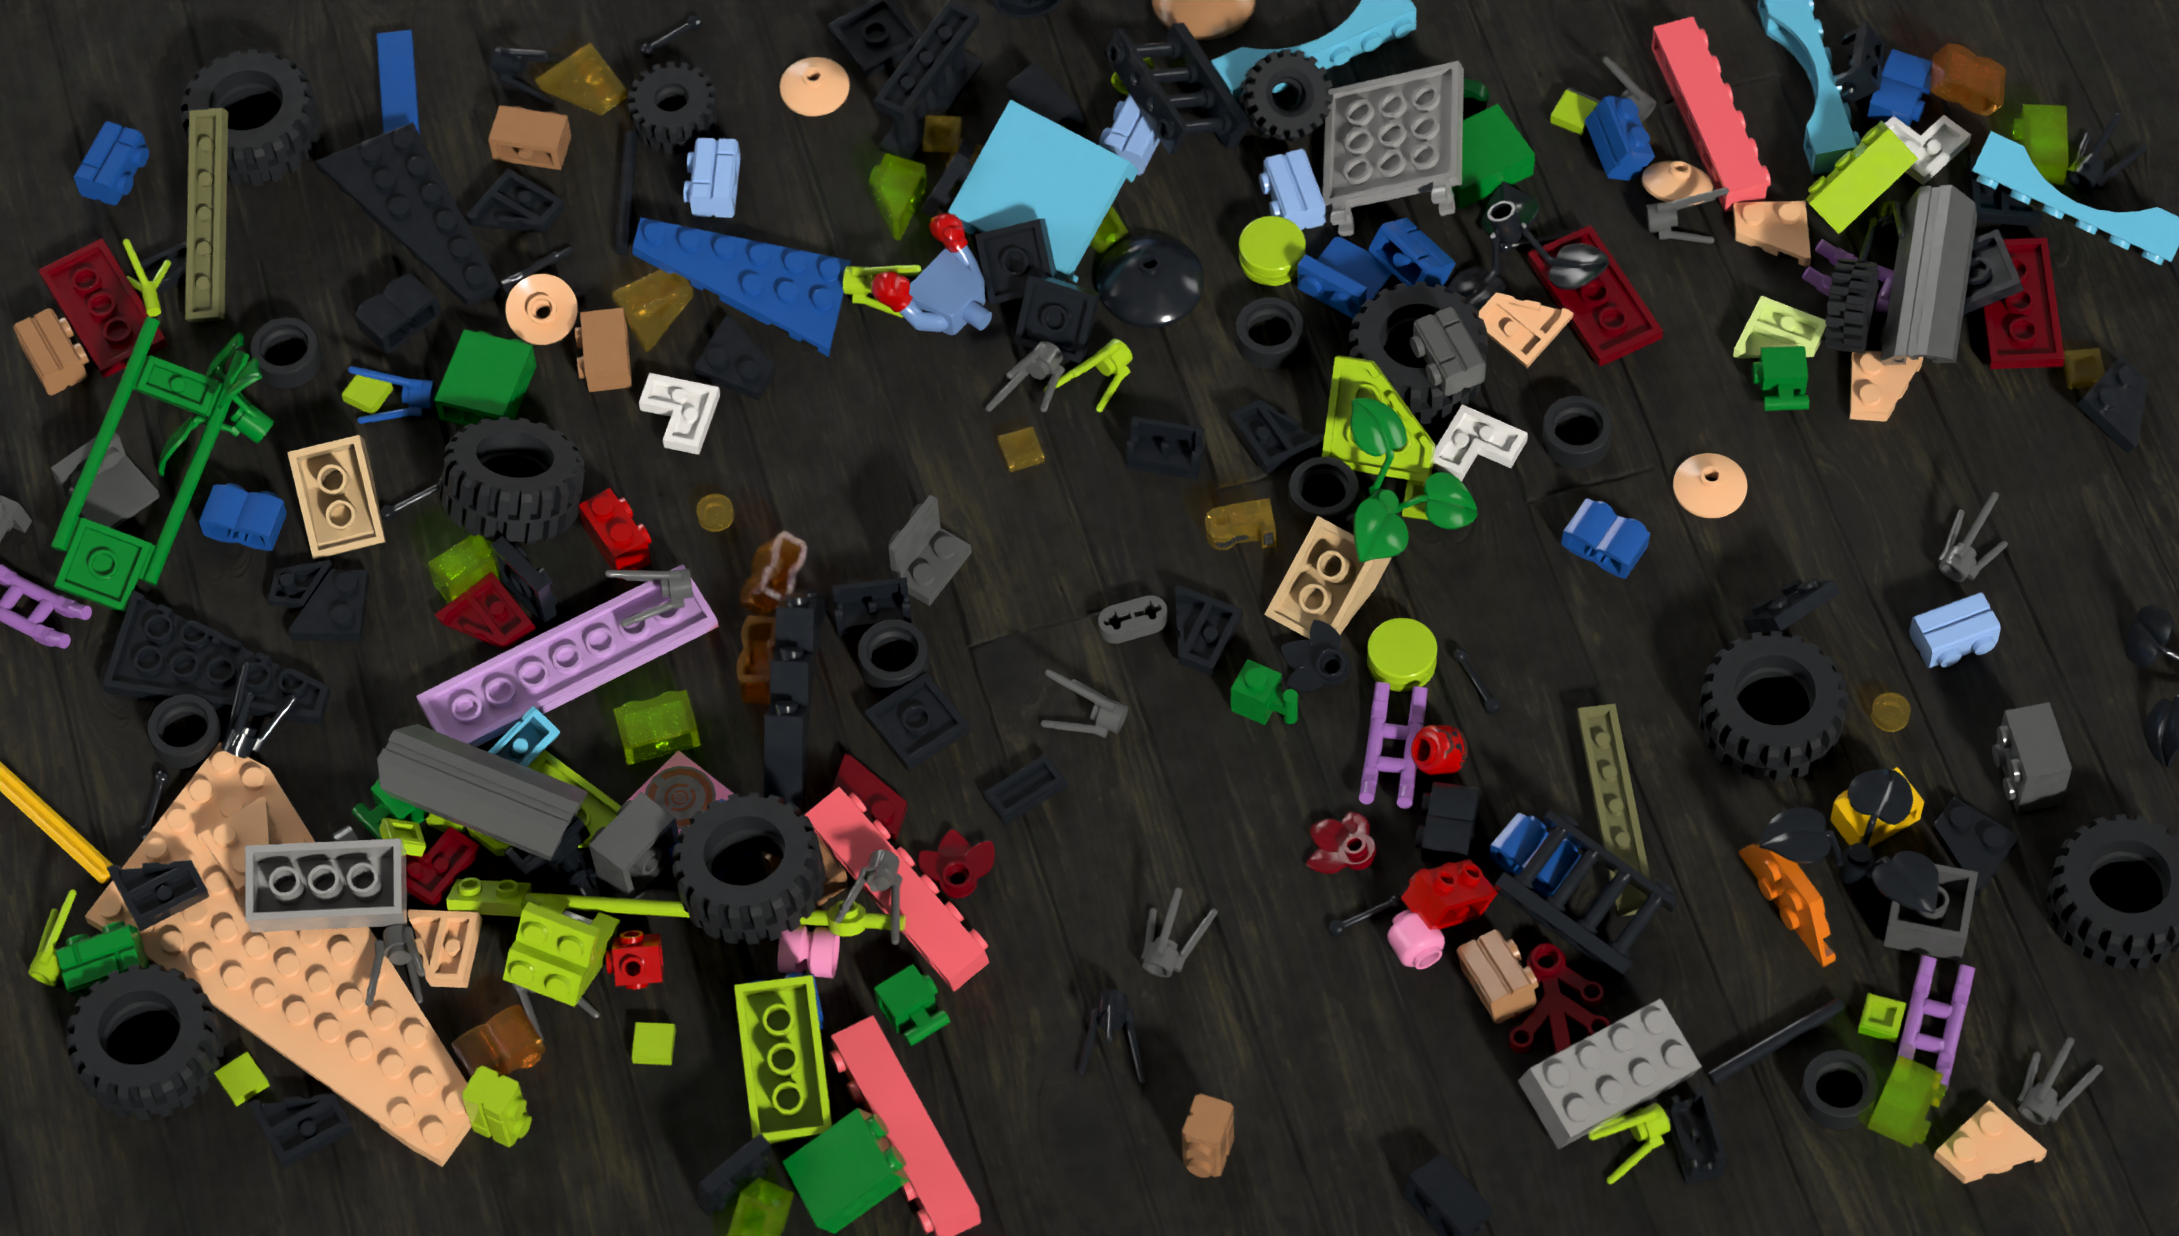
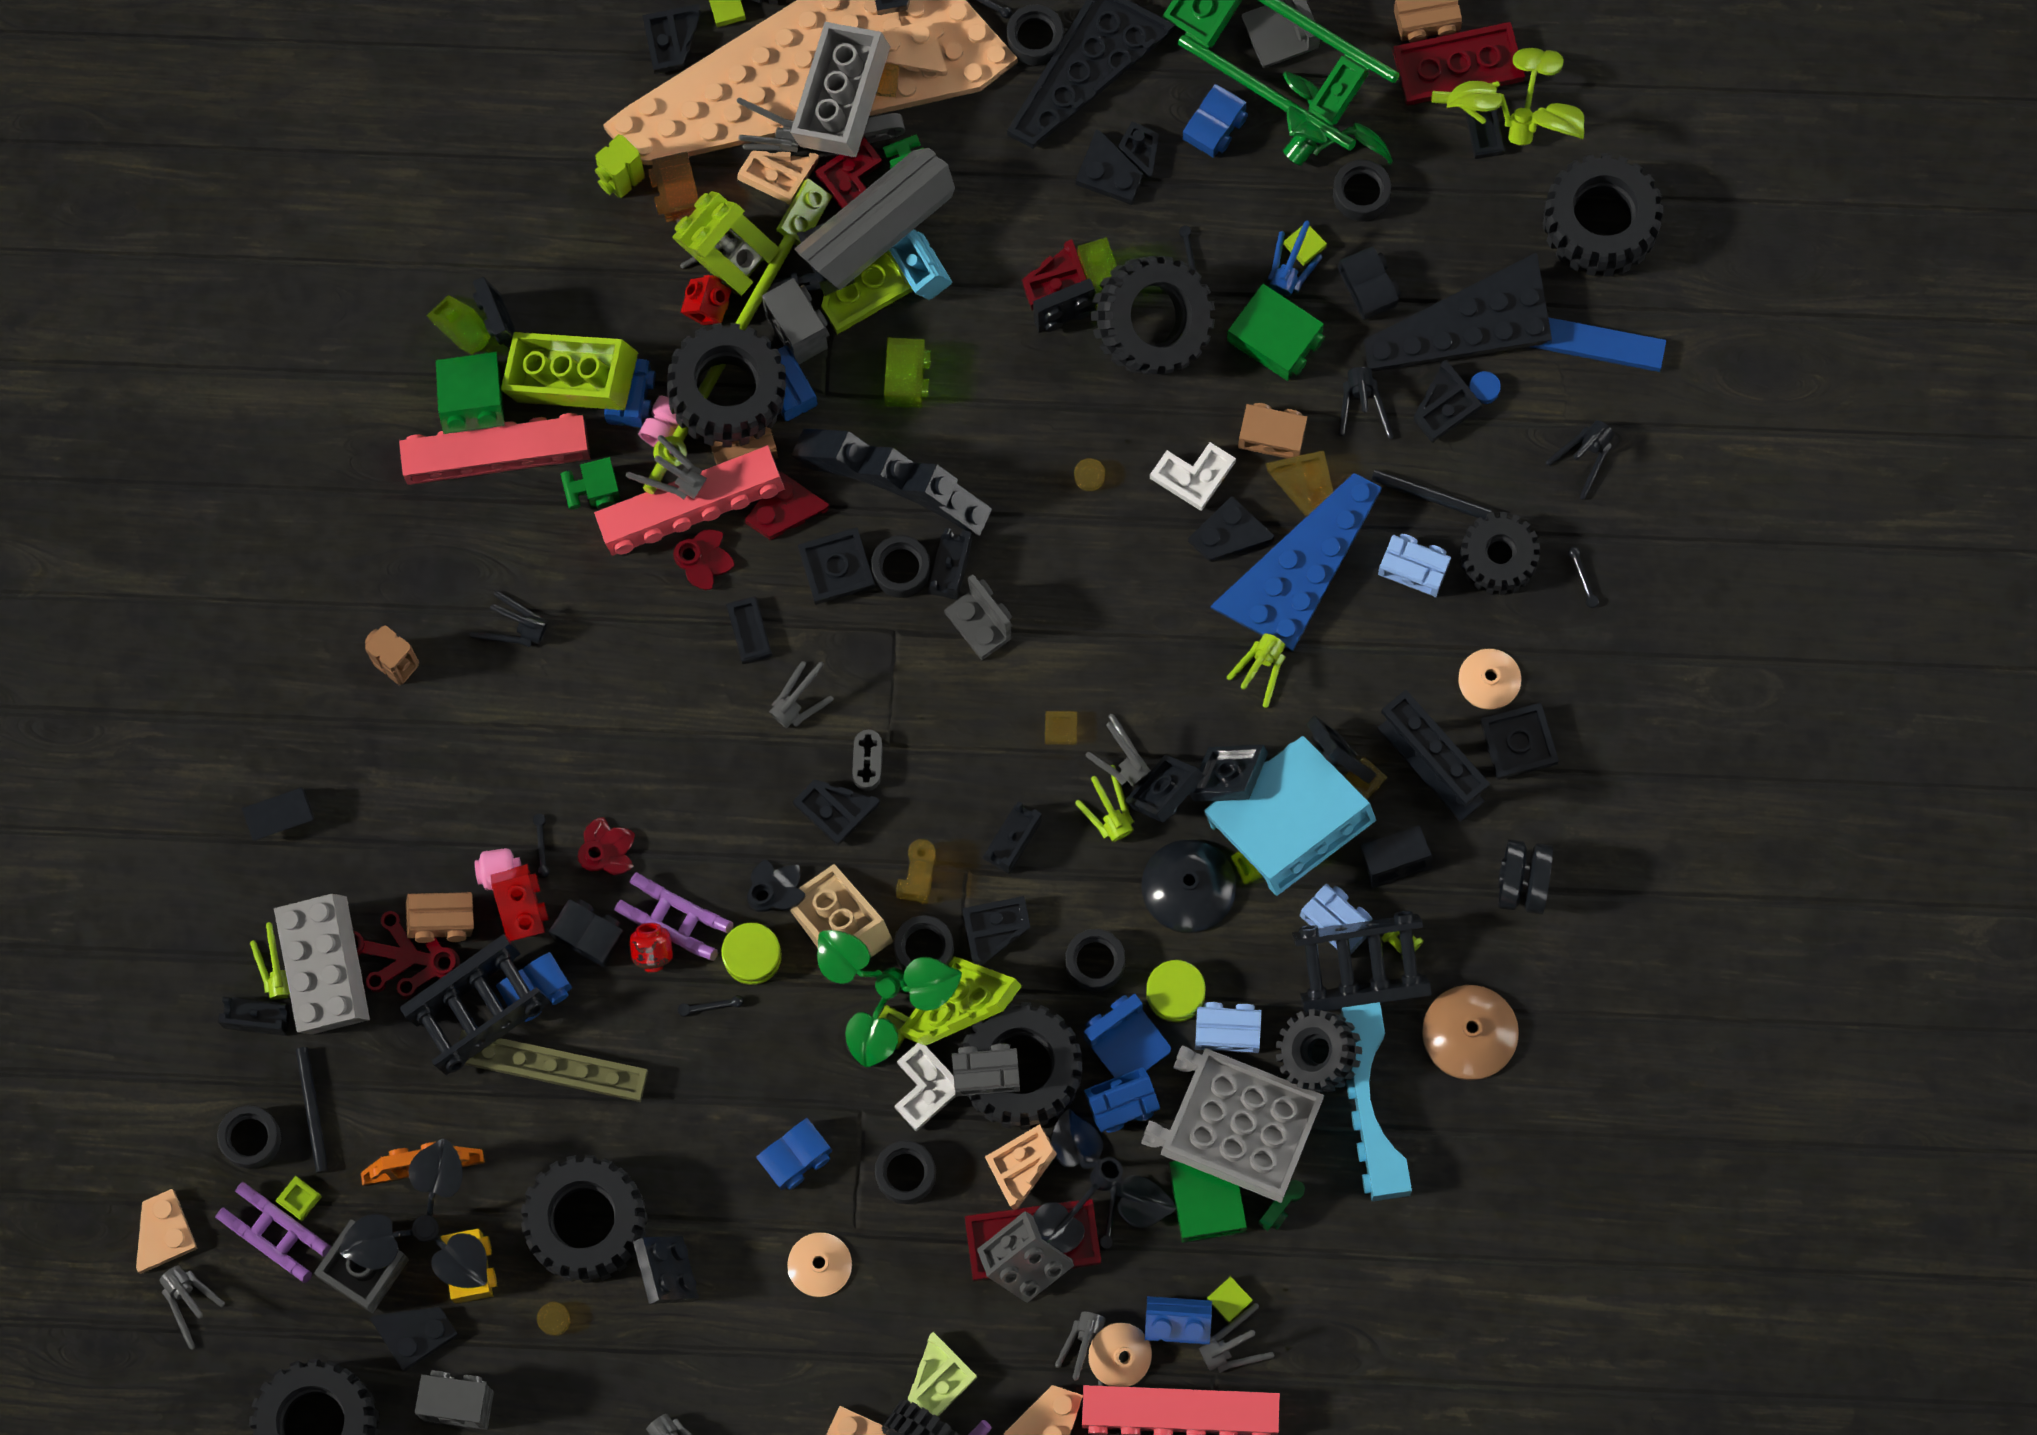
camera: 110 degrees right, 15 degrees up
blue brick [74,121,149,206] -> none
olive plate [185,108,228,322] -> none
black plant [221,662,297,759] -> none
tan slope [287,435,386,560] -> none
lime tile [379,818,426,857] -> none
lavender plate [416,564,719,747] -> none
medium nougat brick [488,105,571,170] -> none
light nougat dish [506,274,578,345] -> none
clear yellow wing [535,42,628,115] -> none
red brick [578,488,652,580] -> none
dark grey plant [605,569,693,627] -> none
tile [626,750,734,833] -> none
lime tile [632,1022,676,1065] -> none
clear orange brick [736,615,776,704] -> none
clear orange brick [740,530,807,618] -> none
clear neon green slope [870,153,927,240] -> none
medium blue torso [871,213,992,335] -> none
clear yellow tile [923,115,962,153] -> none
dark grey plant [1140,887,1218,978] -> none
green brick [1231,659,1298,725] -> none
green brick [1752,346,1809,411] -> none
clear neon green brick [1867,1055,1948,1148] -> none
light blue brick [1909,592,2001,668] -> none
none -> dark grey bracket [977,1211,1074,1302]
none -> lime plant [1446,48,1584,145]
none -> blue tile [1469,371,1501,404]

